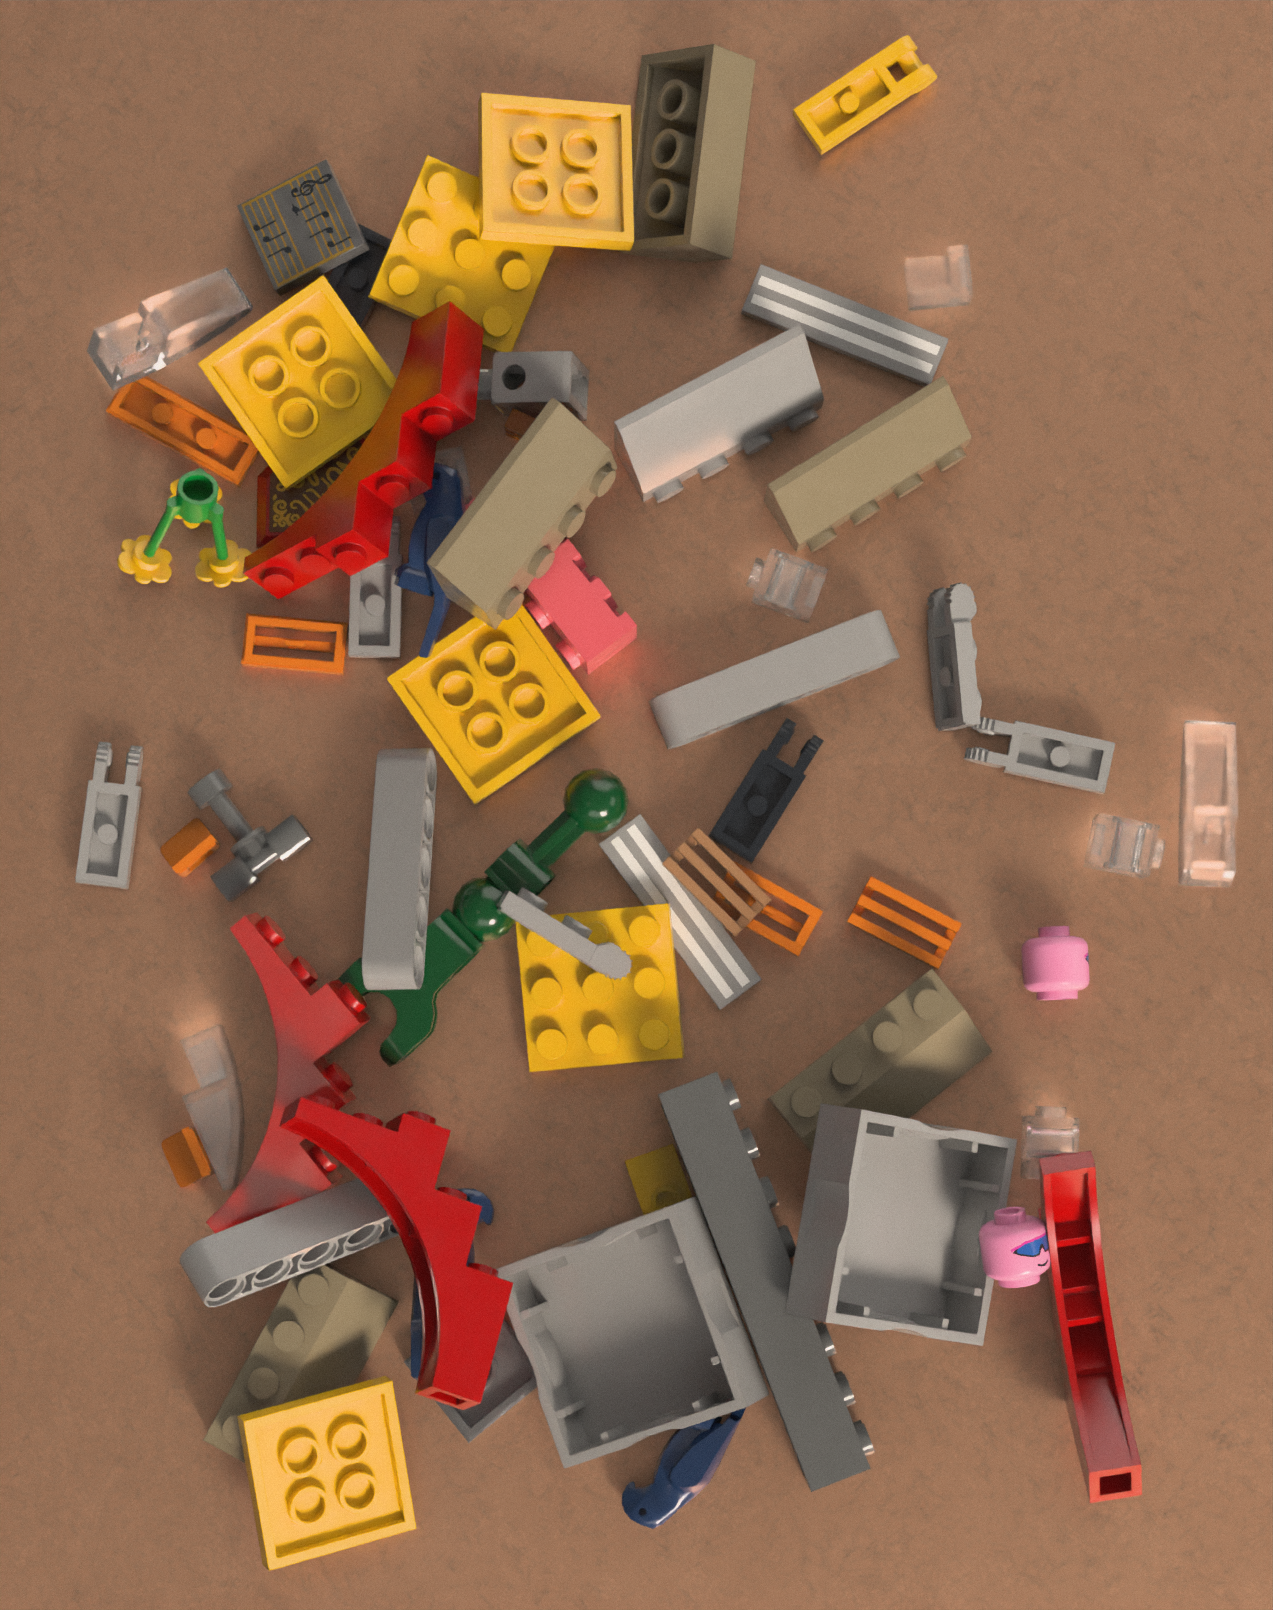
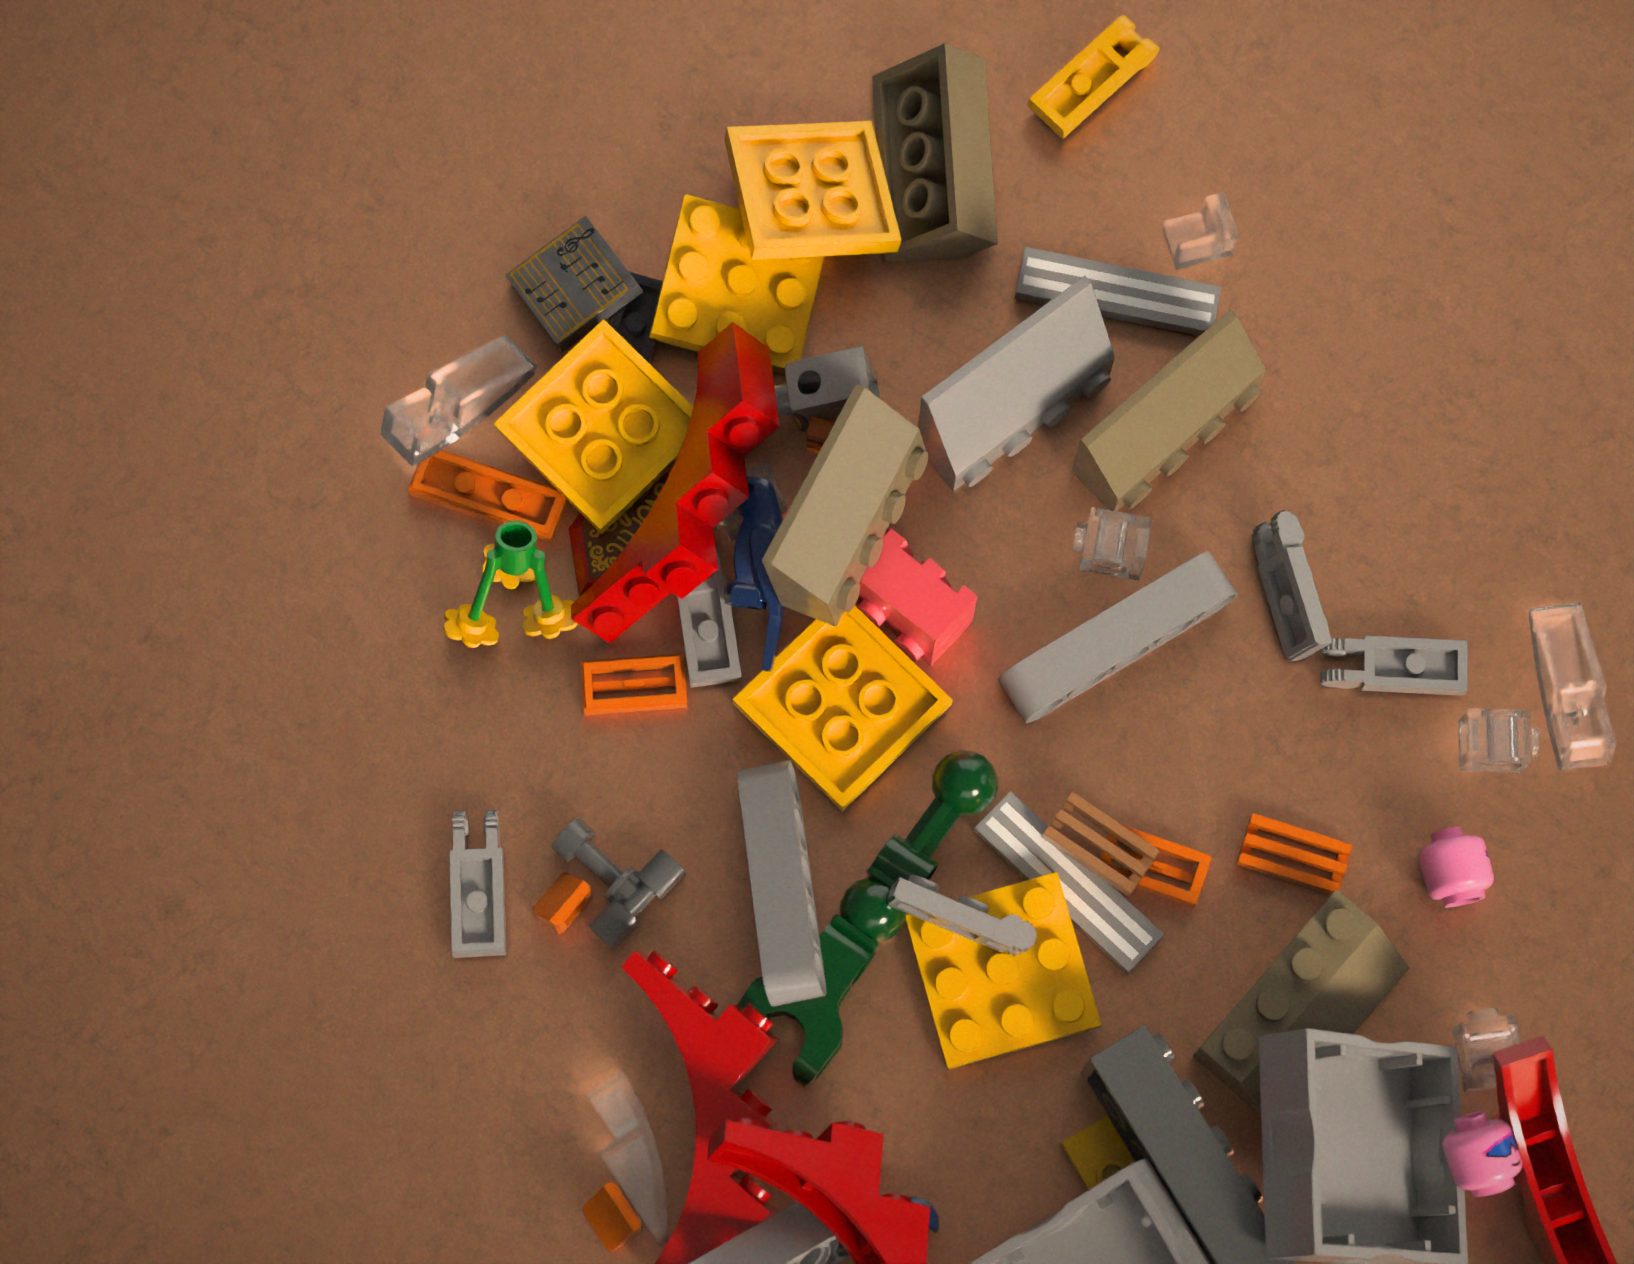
camera: 10 degrees left, 10 degrees down
black hinge [708,718,824,864] -> none

